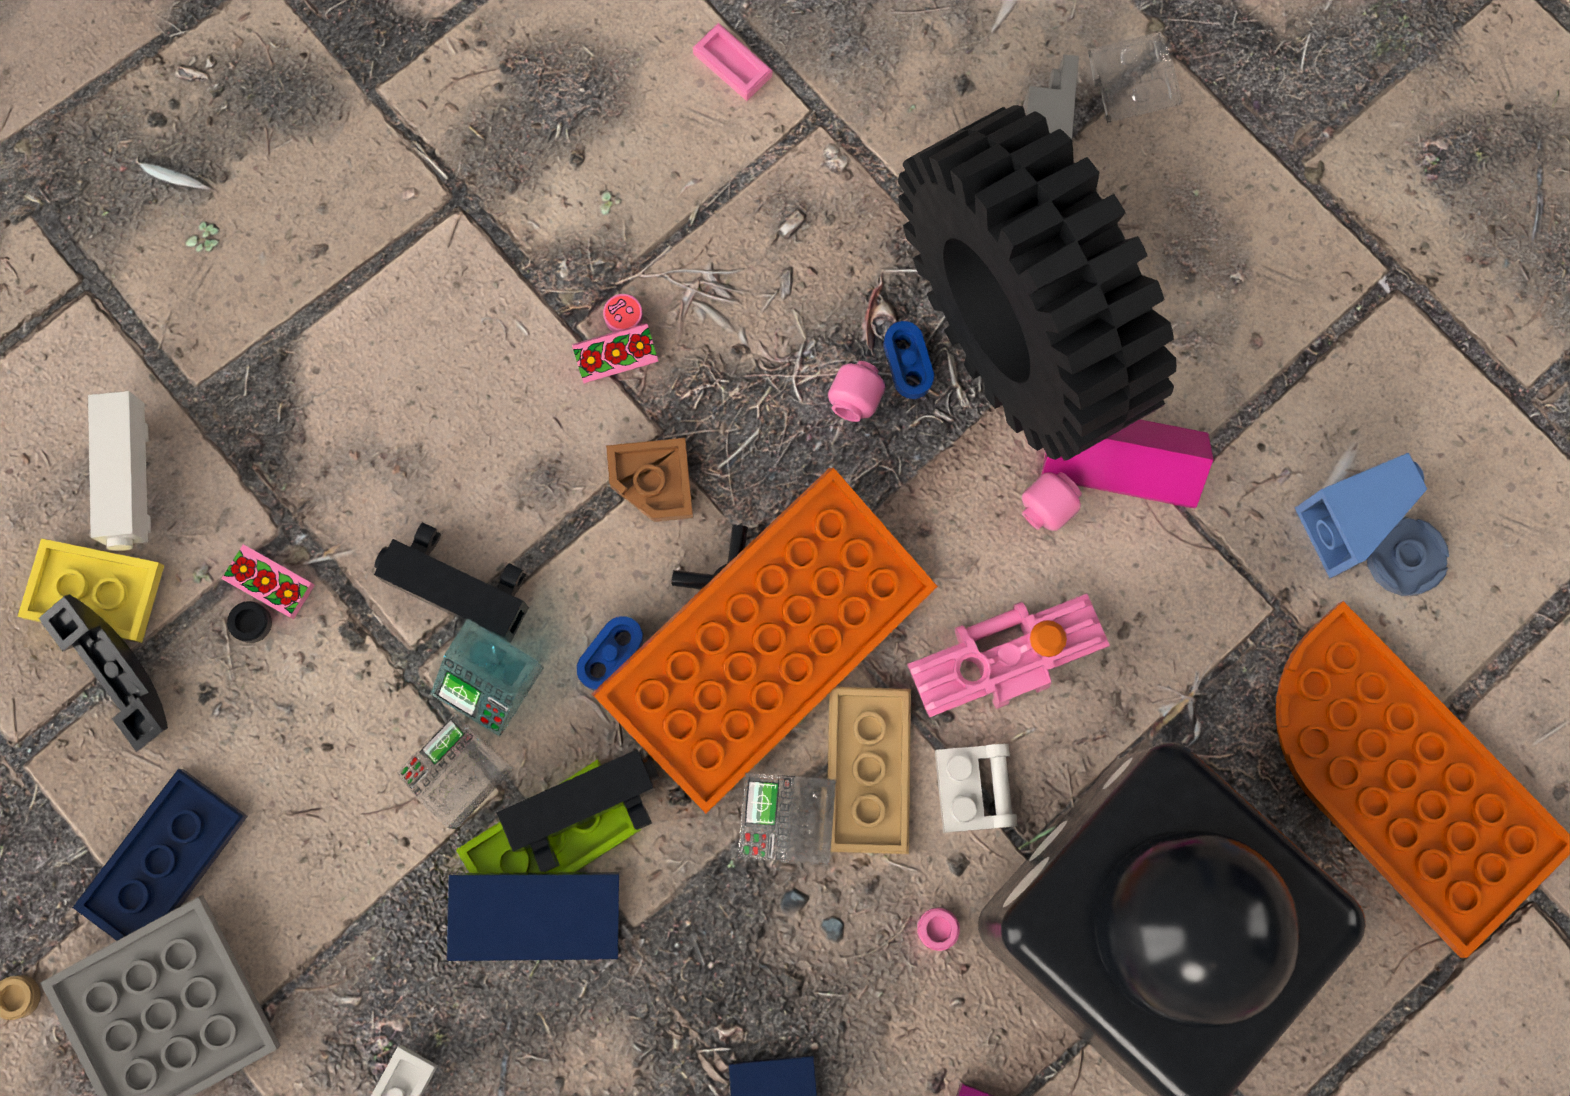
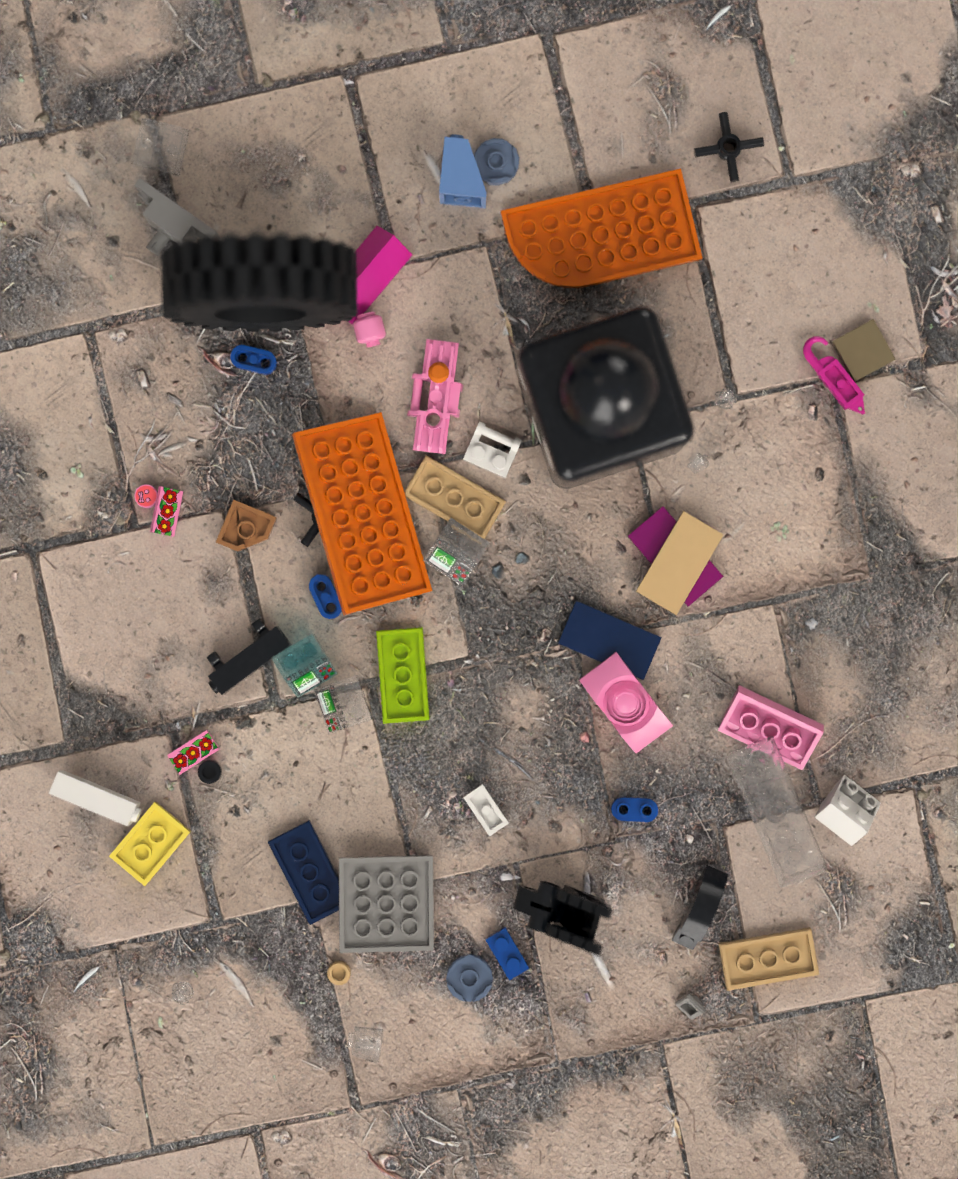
camera: 60 degrees left, 10 degrees up
black slope [38,594,168,752] -> none
dark blue tile [447,872,619,961] -> none
black brick [496,749,659,873] -> none
bright pink tile [693,23,773,101] -> none
bright pink head [828,361,886,422] -> none
bright pink tile [917,908,960,951] -> none

